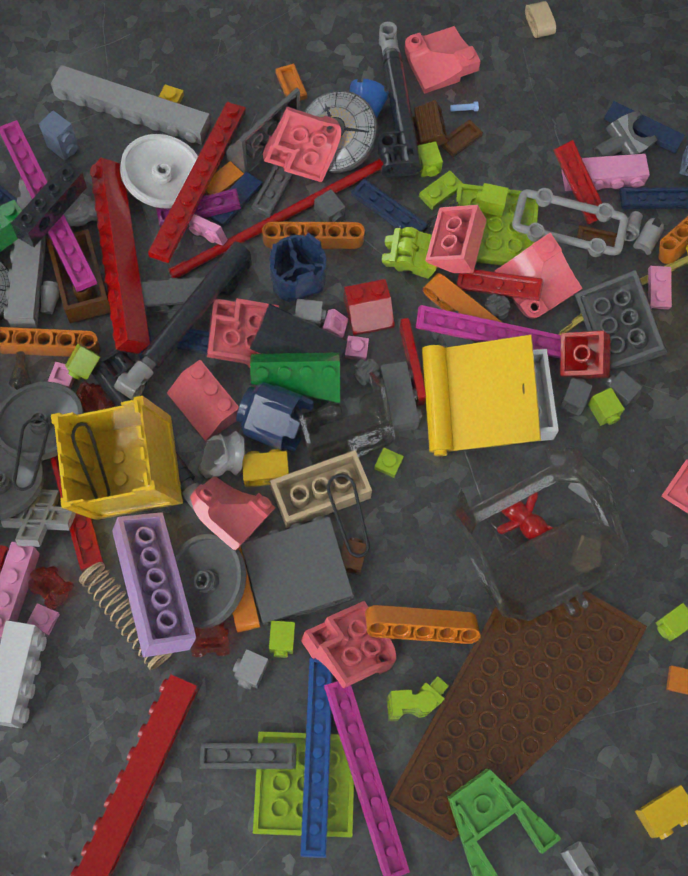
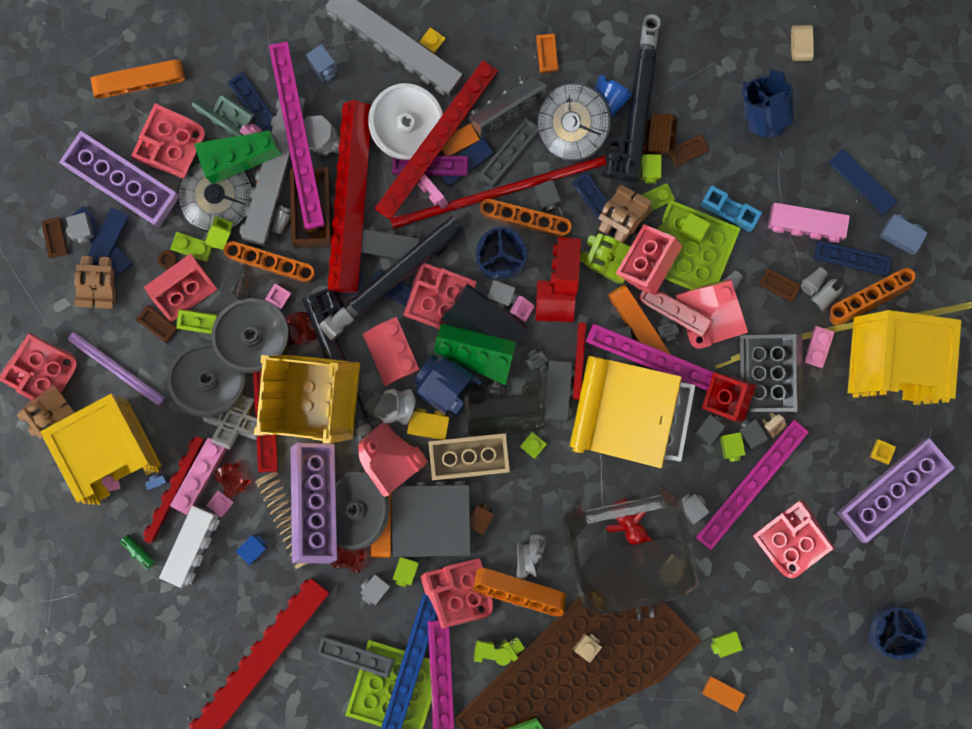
camera: 15 degrees right, 15 degrees up
black brick [11,163,87,247] -> none
black piece [13,417,50,491] -> none
lime brick [65,343,100,380] -> none
black piece [71,422,111,499] -> none
coral slope [262,107,341,182] -> none
black piece [327,474,370,558] -> none
bright pink plate [345,336,369,361] -> none
coral slope [405,26,481,94] -> none
light blue piece [450,101,479,112] -> none
light grey bar [512,188,628,257] -> none
red tile [553,140,602,224] -> none
dark grey connector [594,110,658,157] -> none
none -> blue brick [235,535,268,565]
none -> light grey piece [516,534,547,579]
none -> red brick [551,237,581,294]
none -> tan brick [573,634,602,663]
none -> medium nougat hips [598,185,652,242]
none -> dark pink plate [695,420,809,550]
none -> dark azure arch [700,185,762,233]
none -> dark blue piece [742,69,794,137]
none -> tan tile [762,413,787,439]

